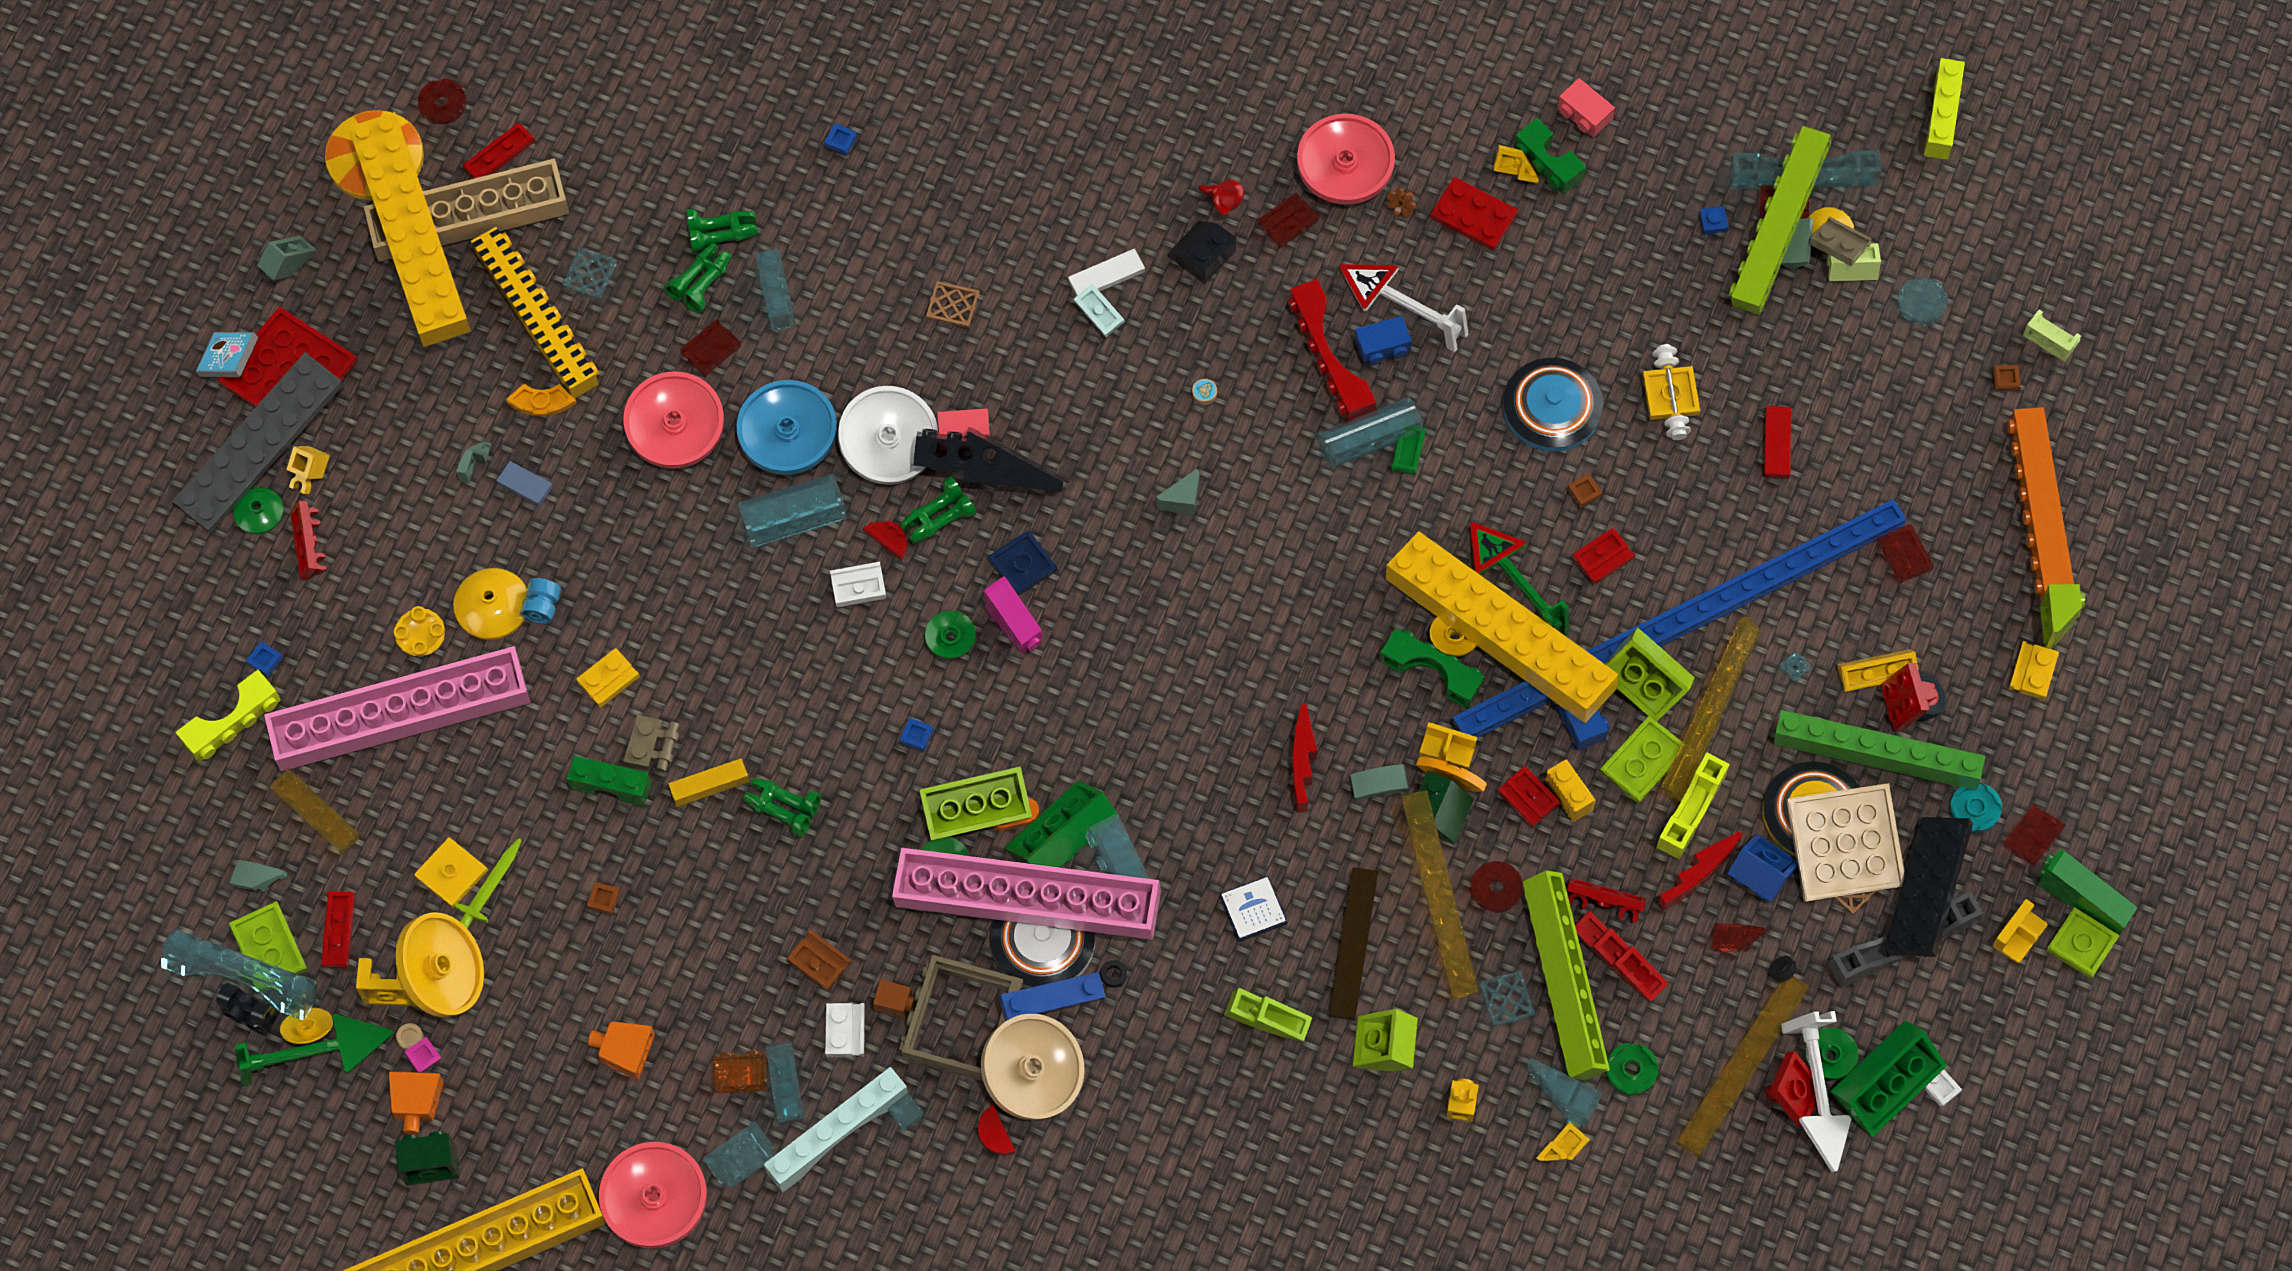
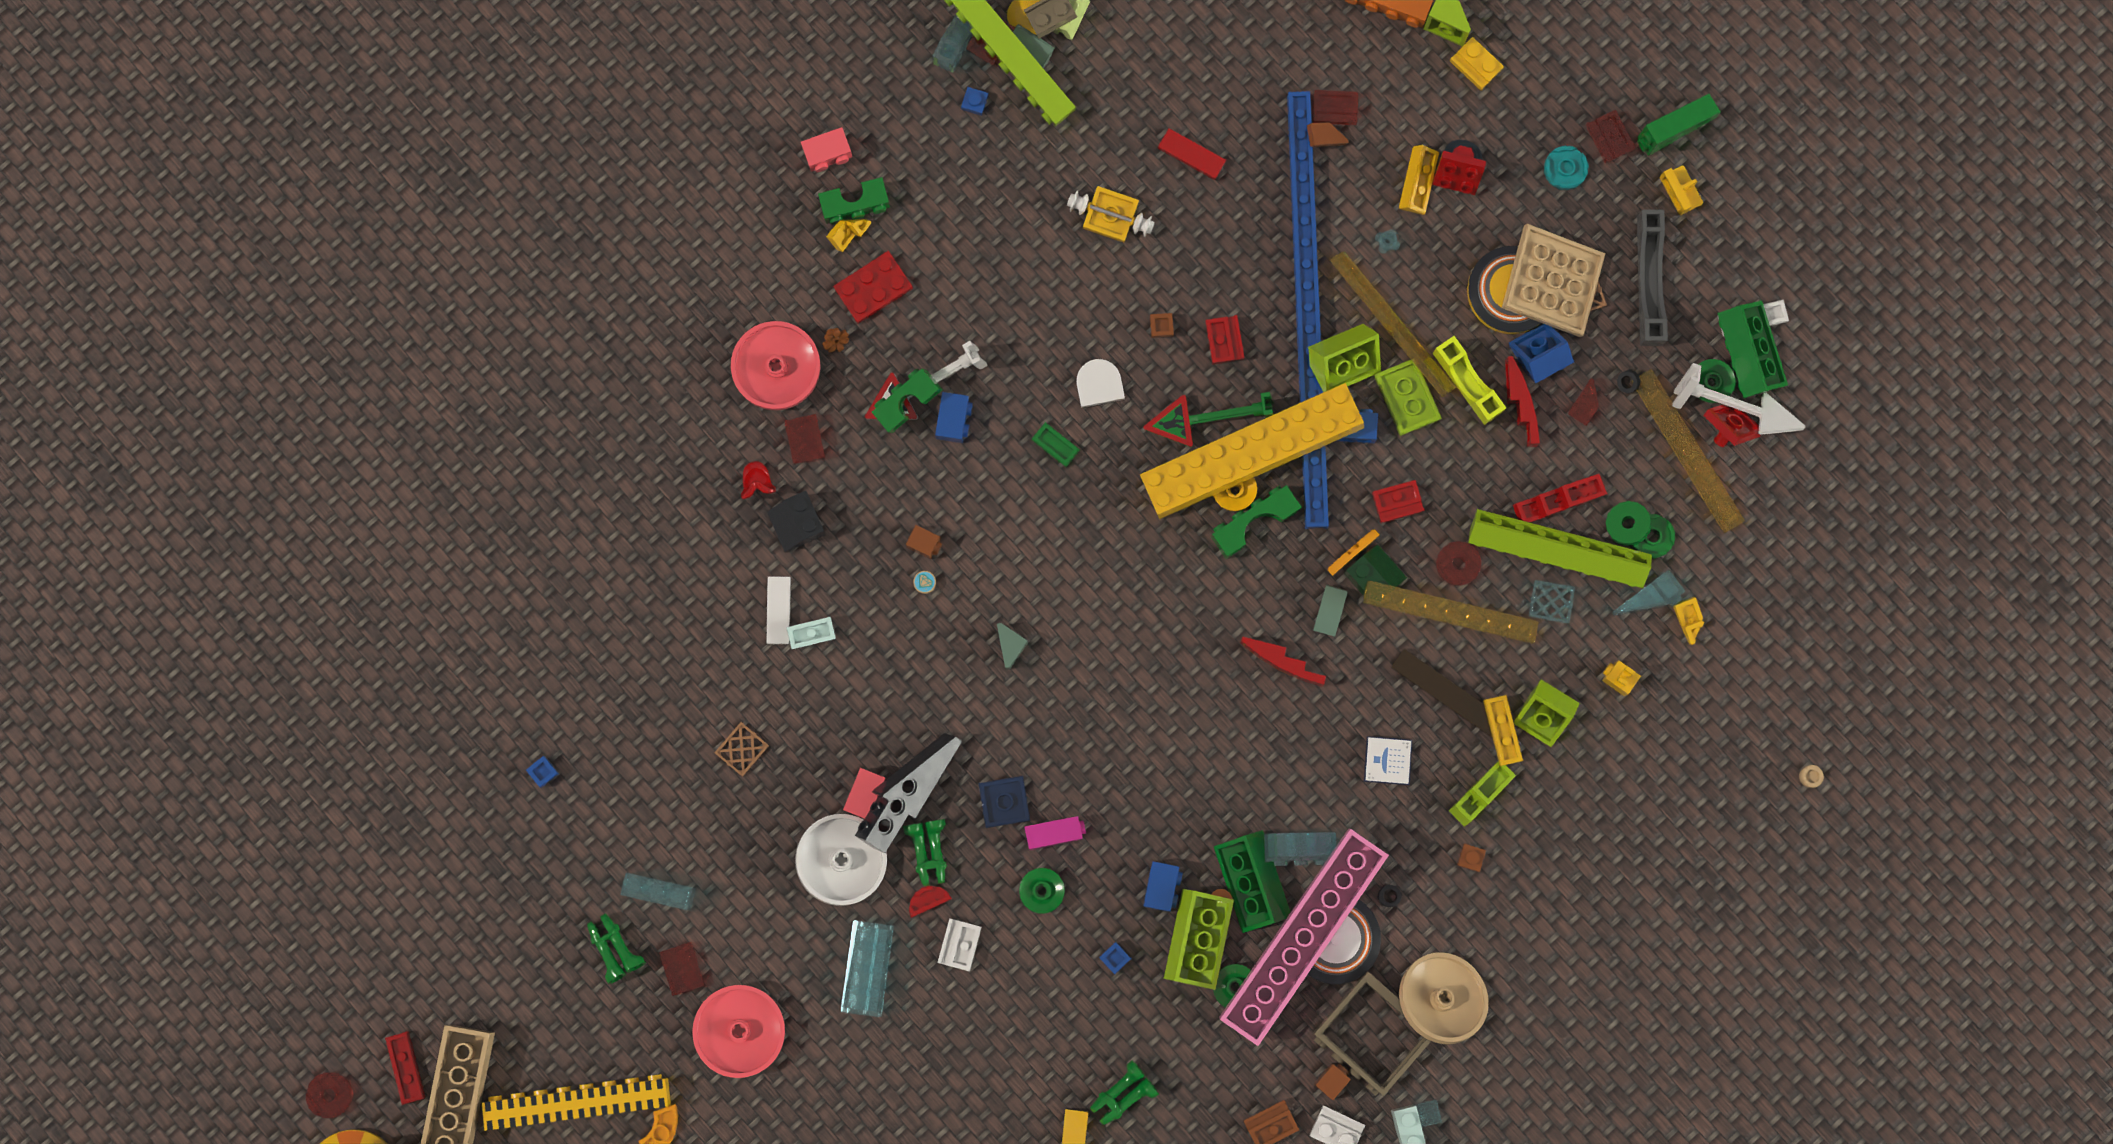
camera: 65 degrees left, 15 degrees up
clear light blue window [563,248,618,299] -> none
green piece [686,209,758,253] -> none
dark azure dish [737,380,837,475] -> none
red tile [978,1105,1016,1156] -> none
blue plate [999,972,1106,1021] -> none
red arch [1287,279,1376,423] -> none
clear light blue brick [1316,397,1423,468] -> none
yellow panel [1419,722,1477,770] -> none
dish [1503,358,1603,452] -> none
yellow brick [1545,760,1596,822] -> none
red plate [1567,878,1646,922] -> none
bright green brick [1773,710,1985,790] -> none
black plate [1884,817,1973,957] -> none
lime tile [2046,907,2120,979] -> none
none -> green arch [872,368,943,433]
none -> dark orange brick [906,525,942,559]
none -> white tile [1077,359,1125,408]
none -> blue brick [1143,861,1183,912]
none -> dark orange tile [1307,122,1349,147]
none -> dark orange plate [1457,844,1486,872]
none -> yellow tile [1483,695,1523,766]
none -> green tile [1606,501,1651,545]

